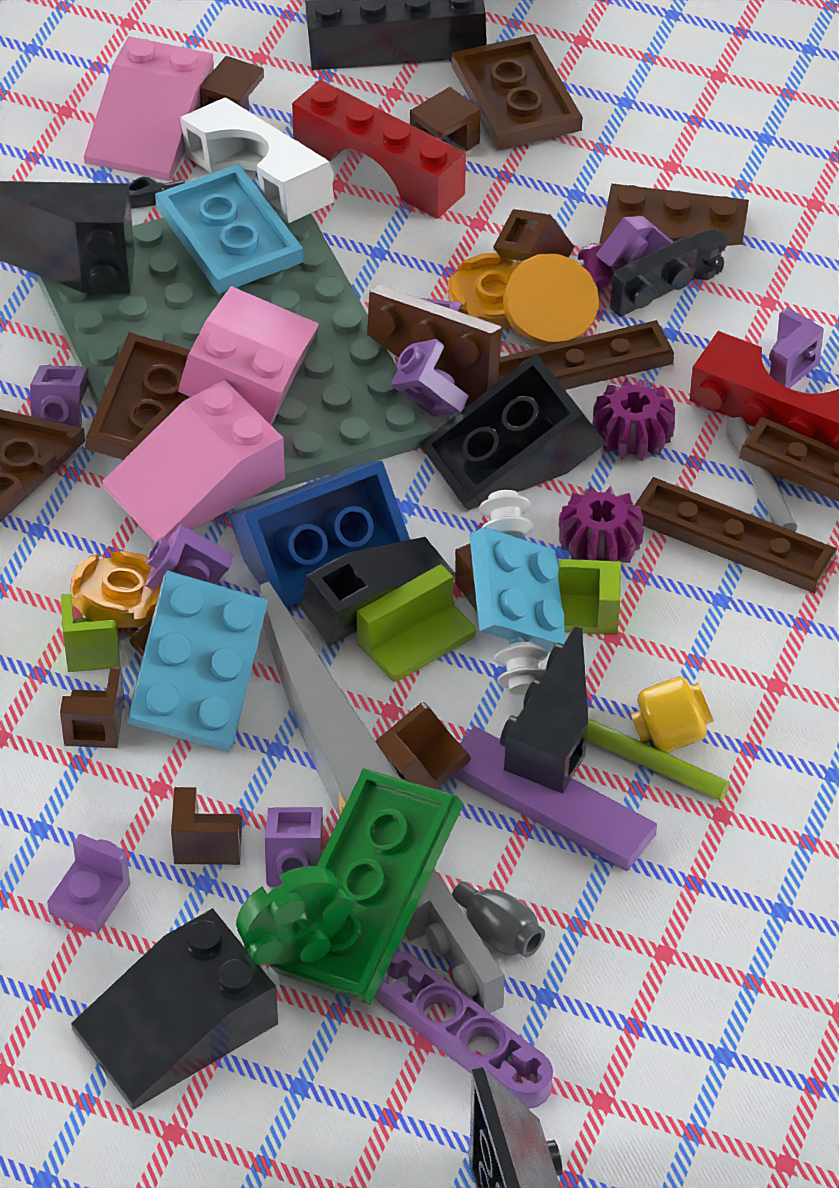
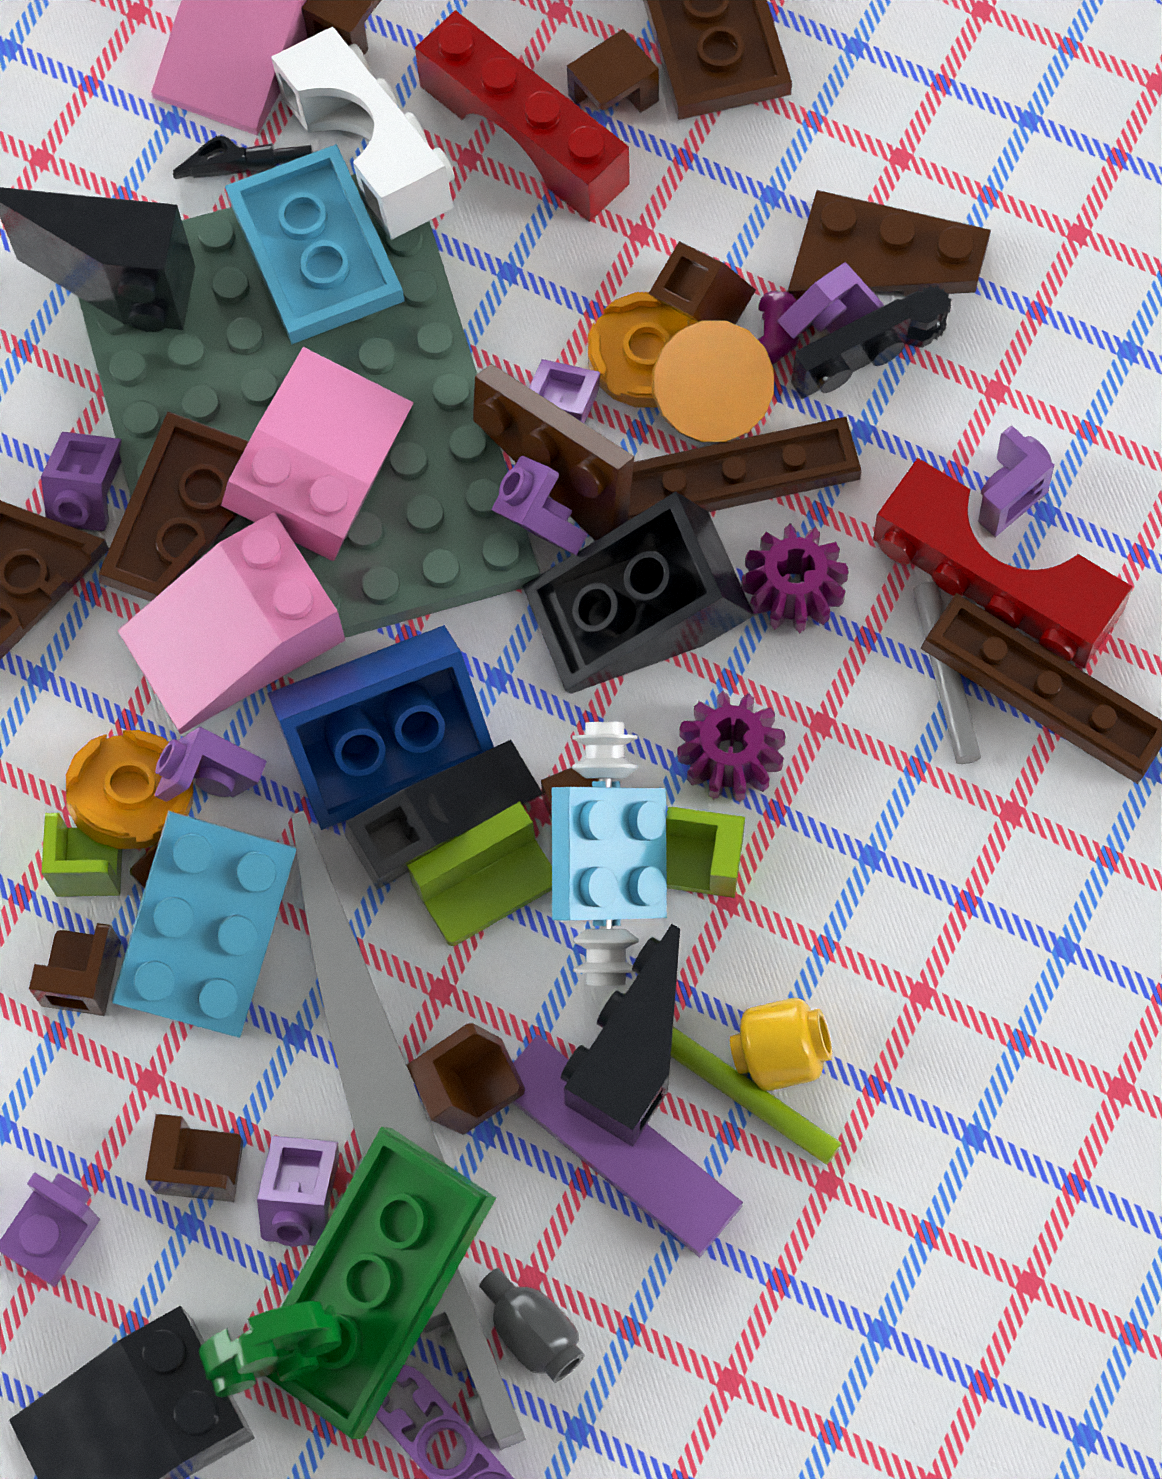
camera: 10 degrees right, 20 degrees up
reddish brown tile [635,477,837,594] -> none

